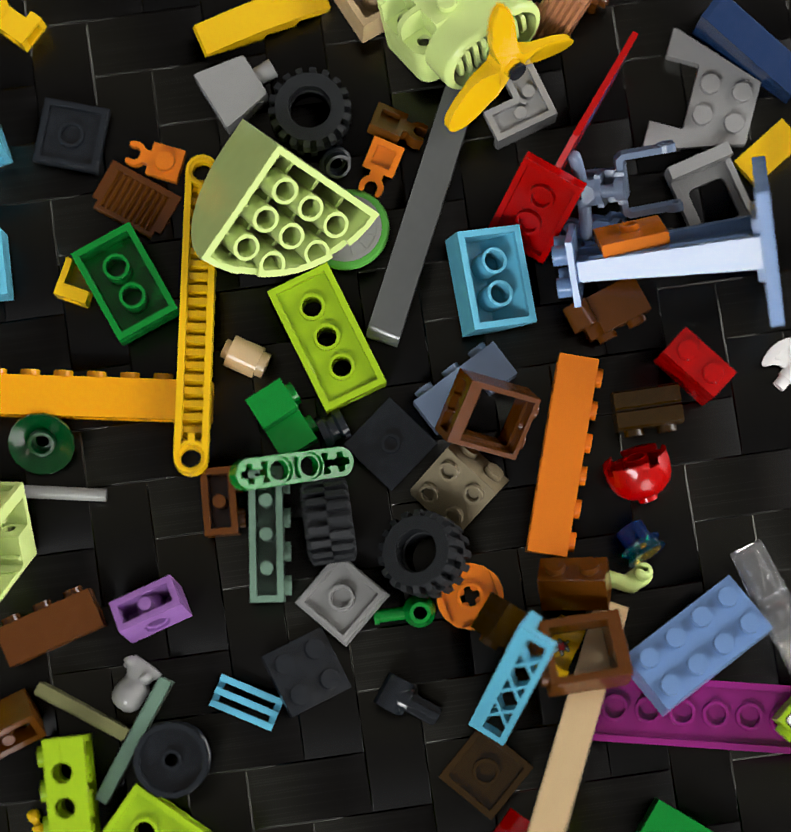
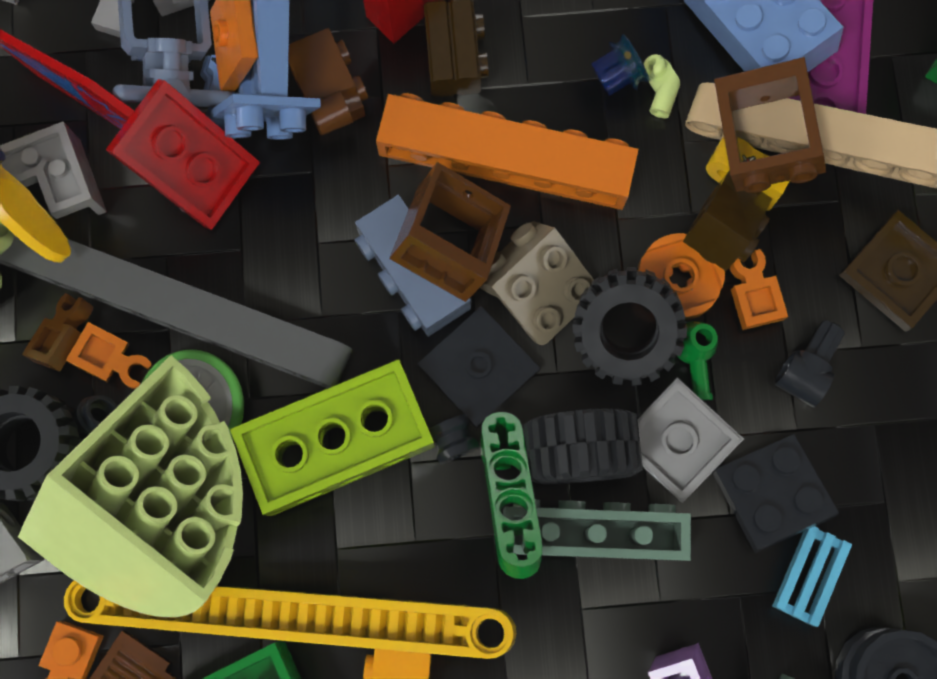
camera: 85 degrees left, 5 degrees down
reddish brown brick [200,466,247,538] -> none
tan brick [220,335,272,378] -> none
green brick [245,378,320,454] -> none
medium azure slope [445,224,537,337] -> none
medium azure fence [468,610,558,746] -> none
reddish brown brick [537,557,612,611] -> none
red cylinder [602,443,672,504] -> none
none -> orange plate [730,249,788,330]

